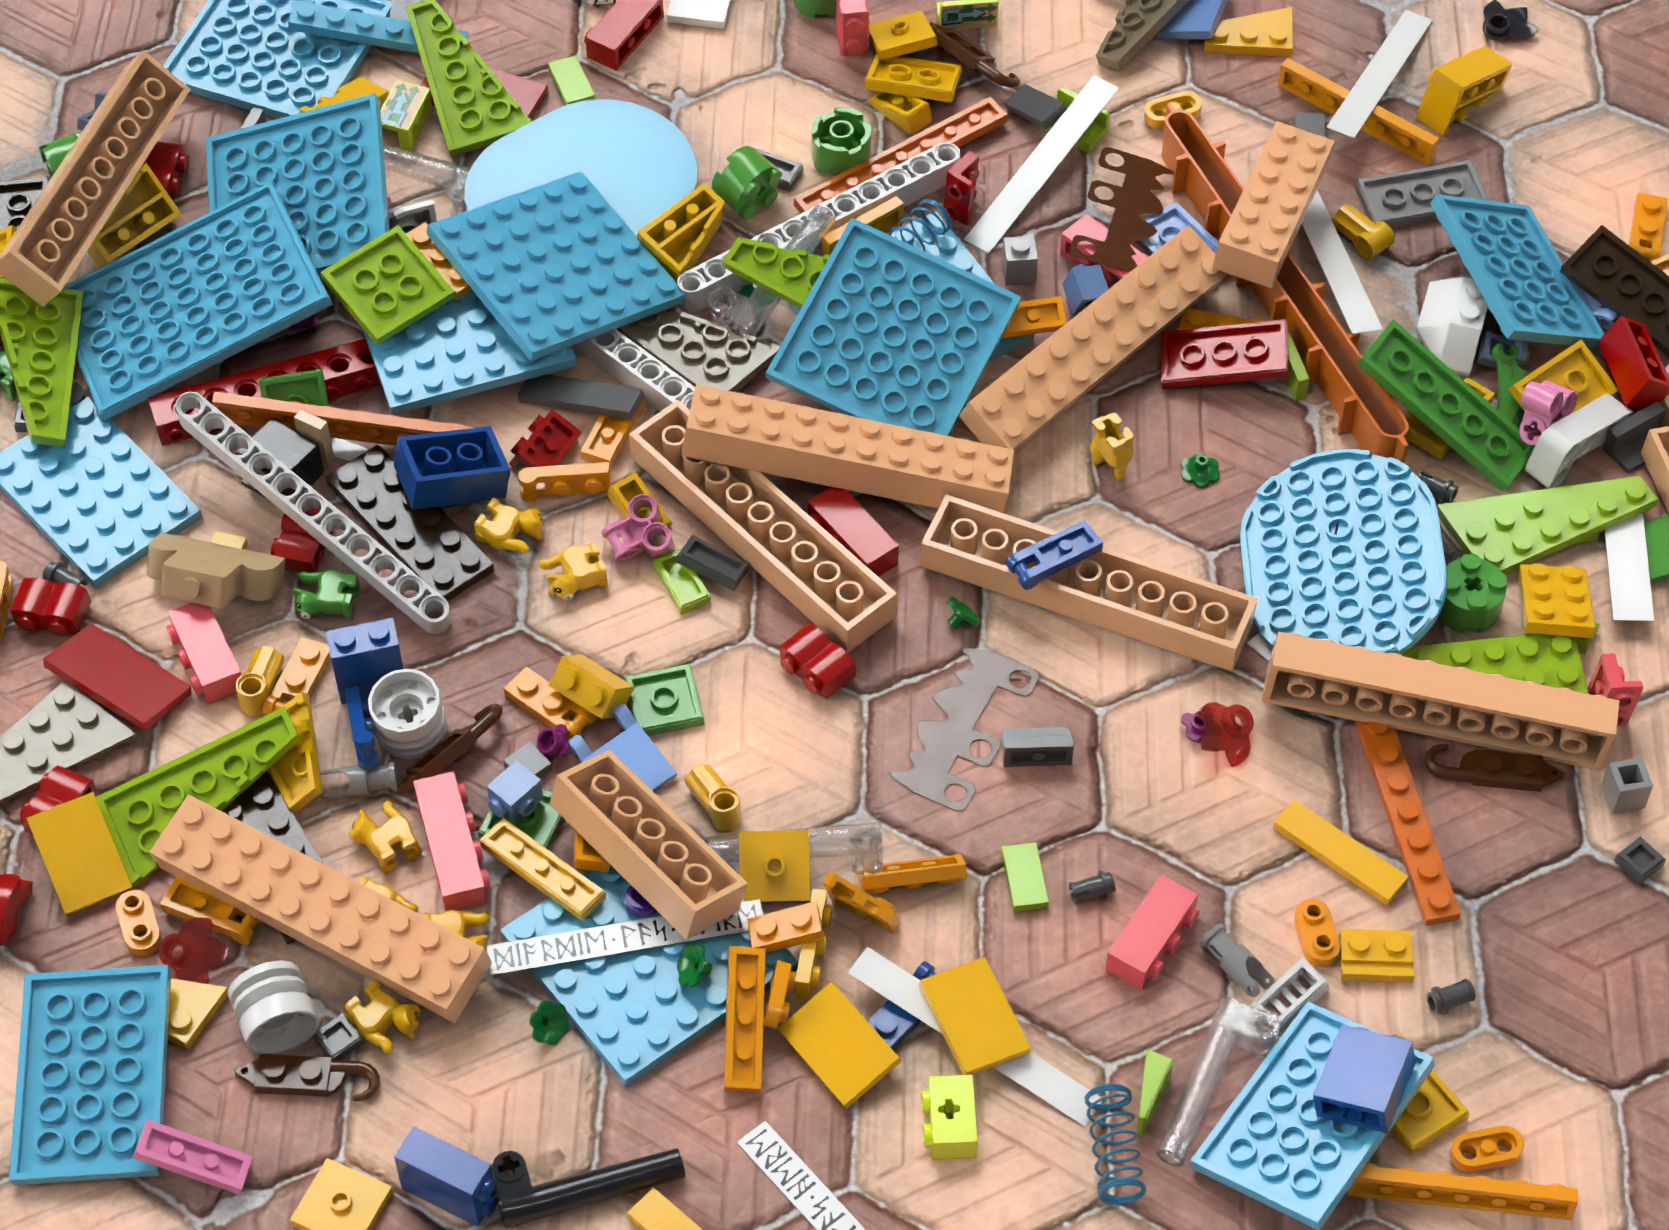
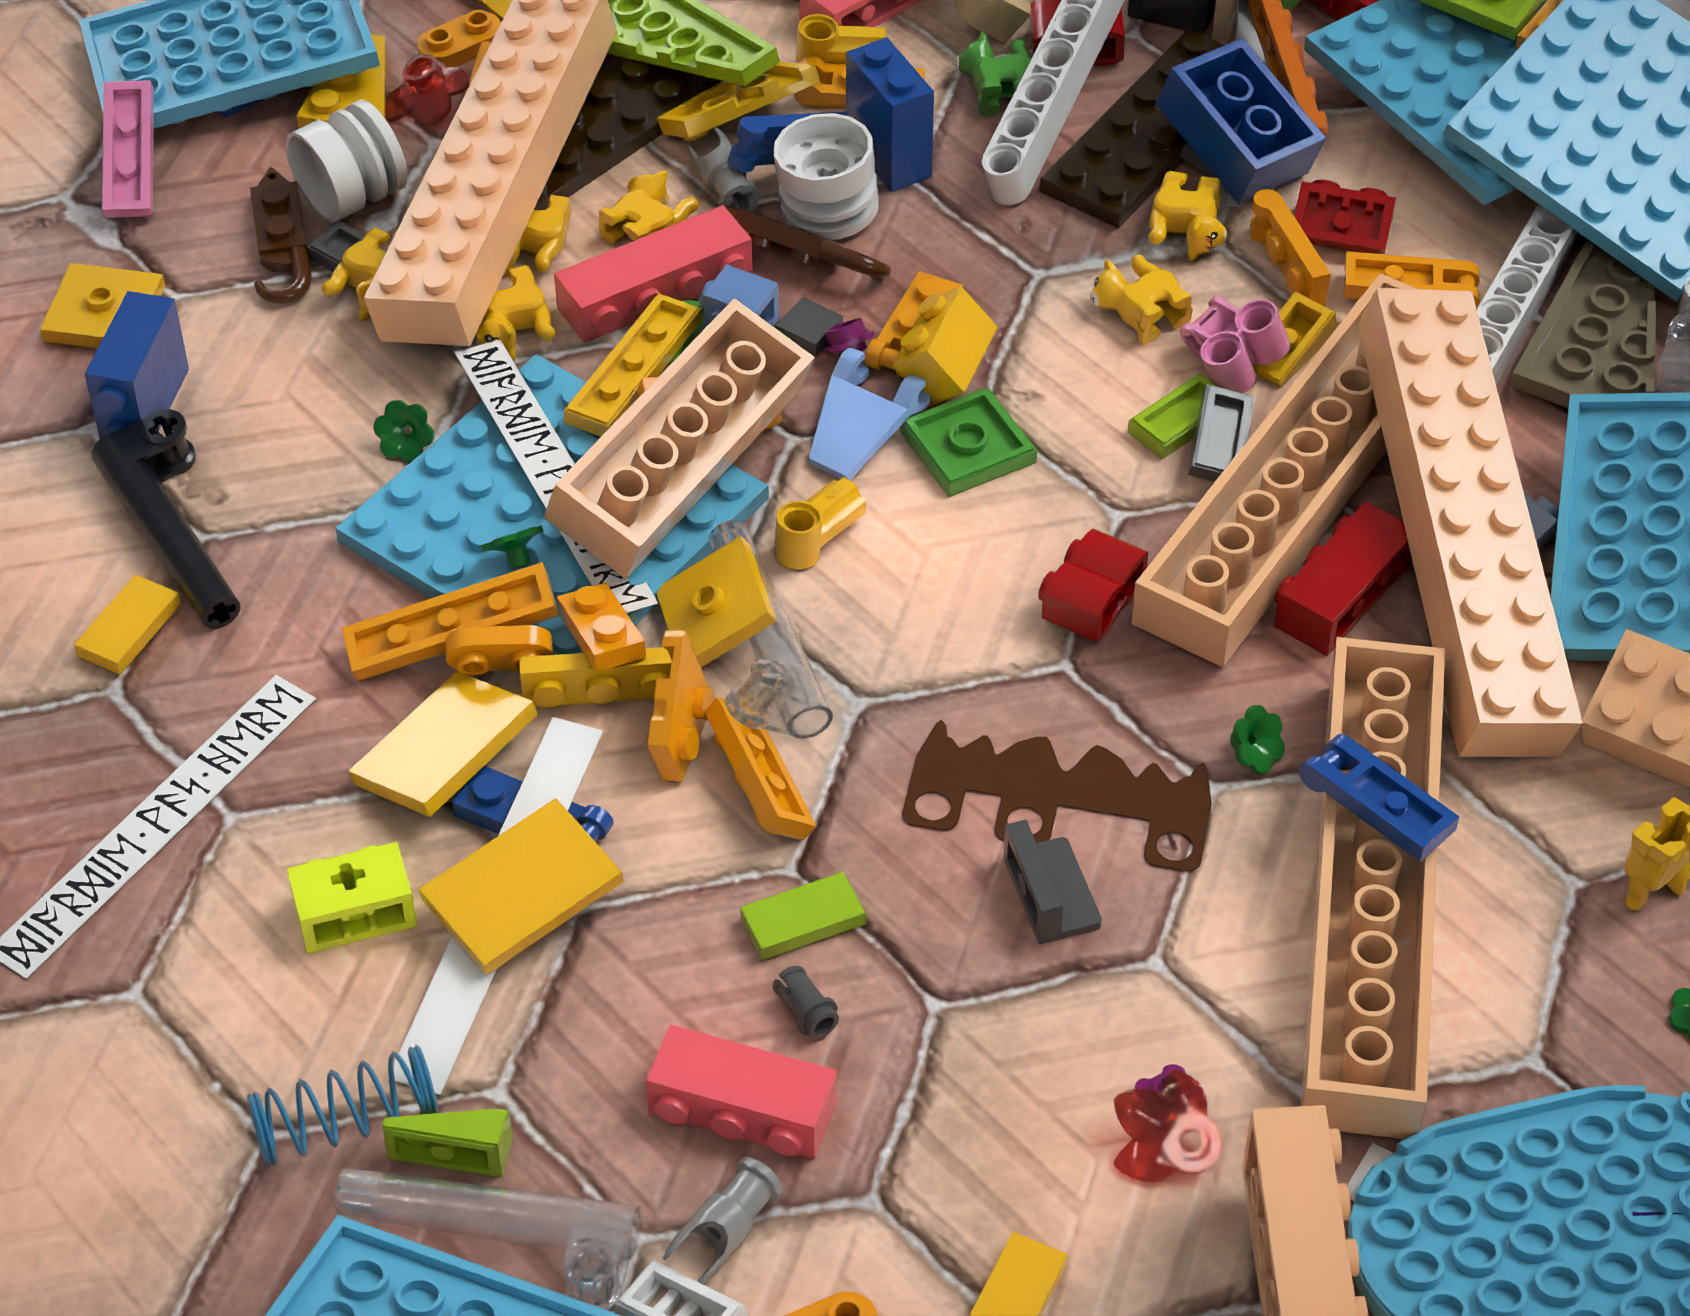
camera: 75 degrees right, 5 degrees down
dark grey tile [517,374,645,420] -> none

